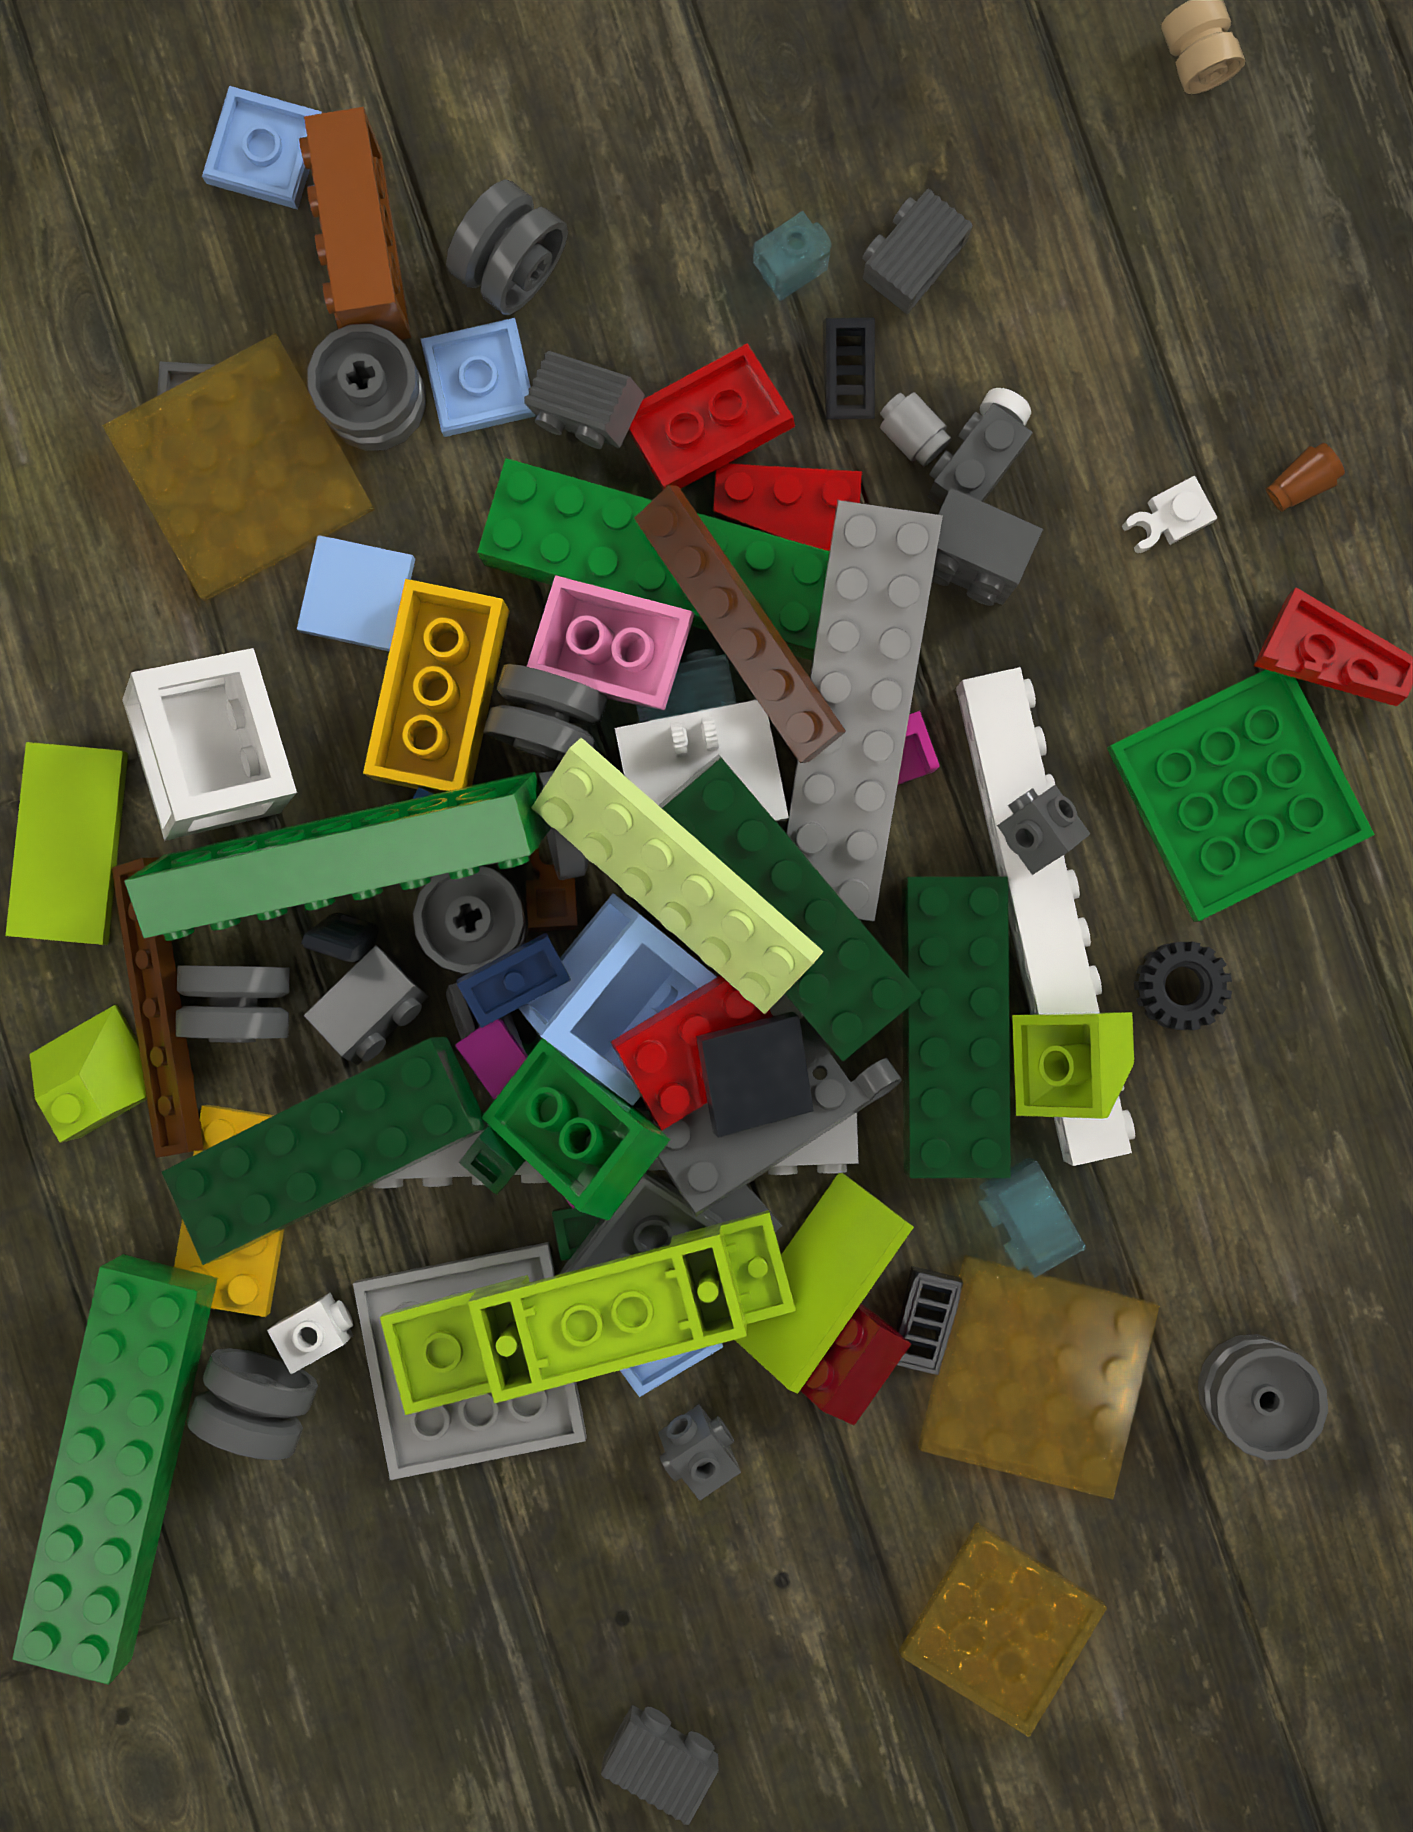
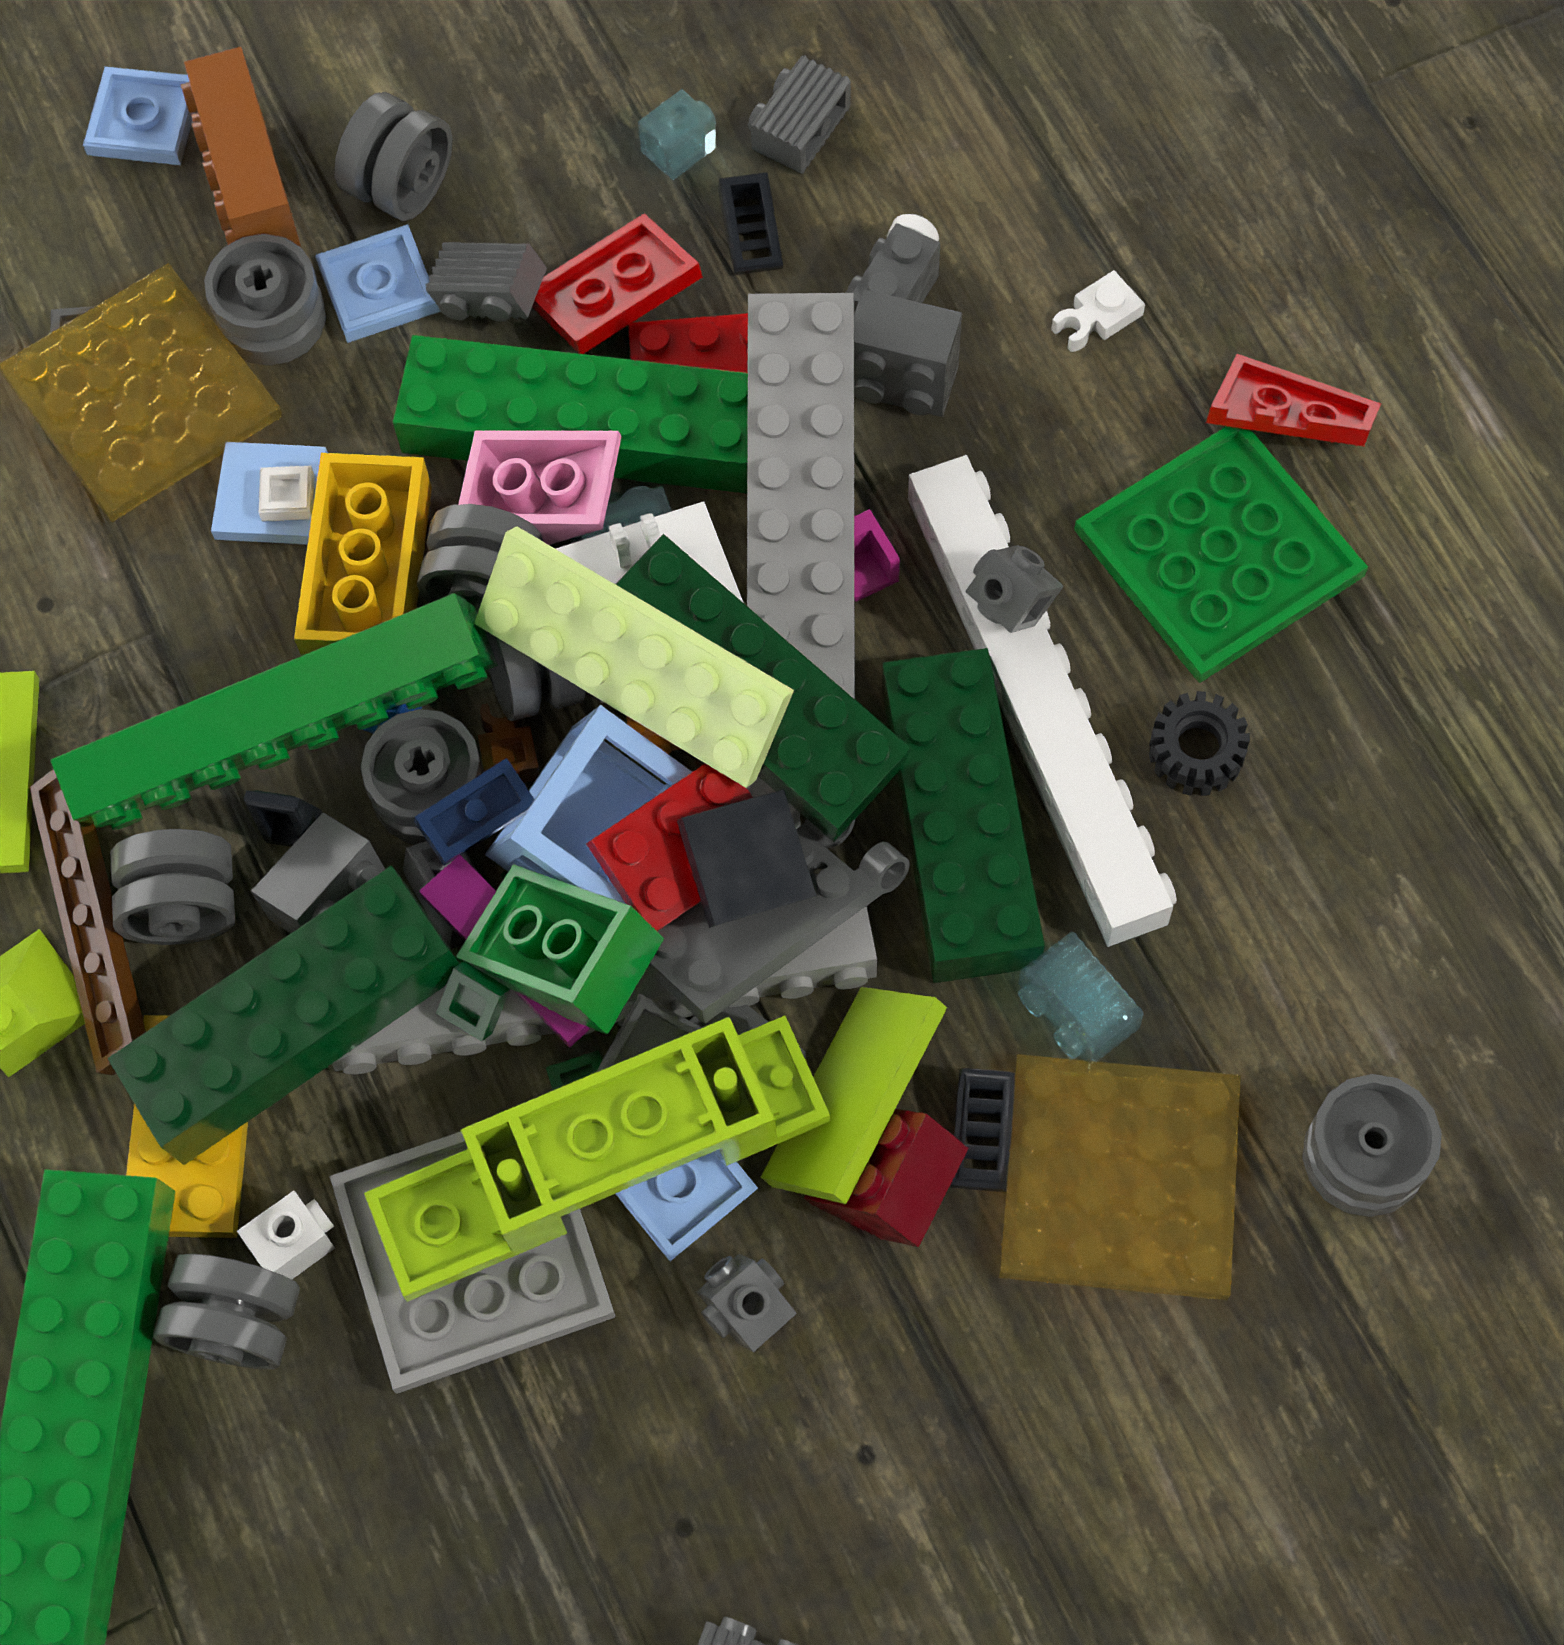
camera: 10 degrees left, 20 degrees down
white piece [122,648,297,841] -> none
reddish brown plate [634,485,846,763] -> none
light grey brick [880,392,952,467] -> none
clear yellow plate [899,1522,1107,1737] -> none
lime slope [1012,1012,1134,1119] -> none
dark orange cone [1266,443,1345,512] -> none
none -> white tile [258,466,314,521]

